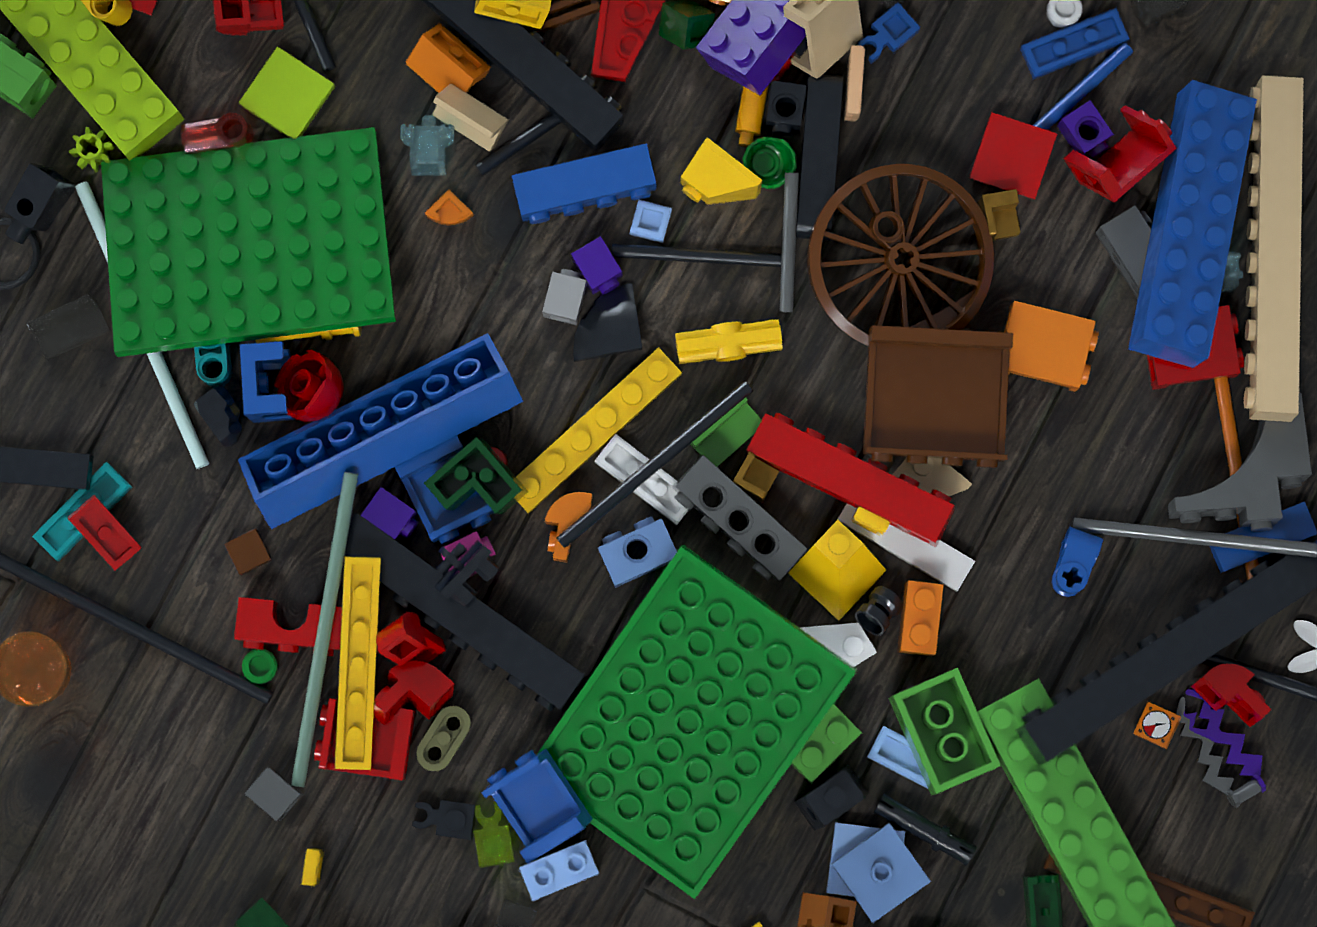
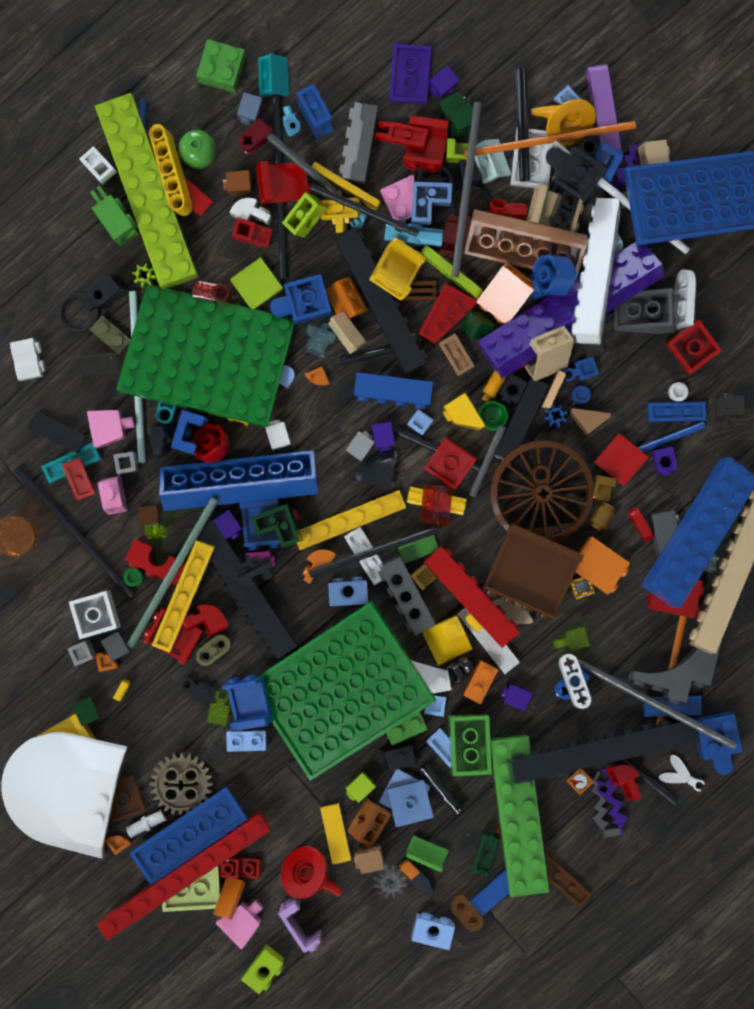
camera: 15 degrees right, 5 degrees up
red brick [376,612,446,666] -> none
red panel [1063,105,1177,203] -> none
none -> light grey panel [67,639,96,666]
none -> white brick [69,590,121,639]
none -> bright pink torso [87,410,135,448]
none -> olive plate [89,315,130,355]
none -> orange tile [95,652,119,672]
none -> bright pink torso [98,476,128,515]
none -> light grey brick [114,452,139,475]
none -> clear neon green plate [144,523,167,539]
none -> white brick [265,420,291,450]
none -> blue brick [270,274,332,325]
none -> light blue tile [280,365,295,389]
none -> lime brick [345,770,376,803]
none -> clear red hinge [420,484,452,526]
none -> red tile [424,437,477,490]
none -> light blue tile [424,695,446,717]
none -> medium nougat plate [439,334,475,376]
none -> dark purple brick [501,683,532,711]
none -> blue gear [543,404,568,428]
none -> clear neon green plate [553,627,589,651]
none -> white beam [559,654,591,709]
none -> medium nougat slope [570,408,611,435]
none -> tile [570,577,595,599]
none -> blue tile [571,385,591,405]
none -> pearl gold brick [589,501,616,531]
none -> red beam [627,507,654,543]

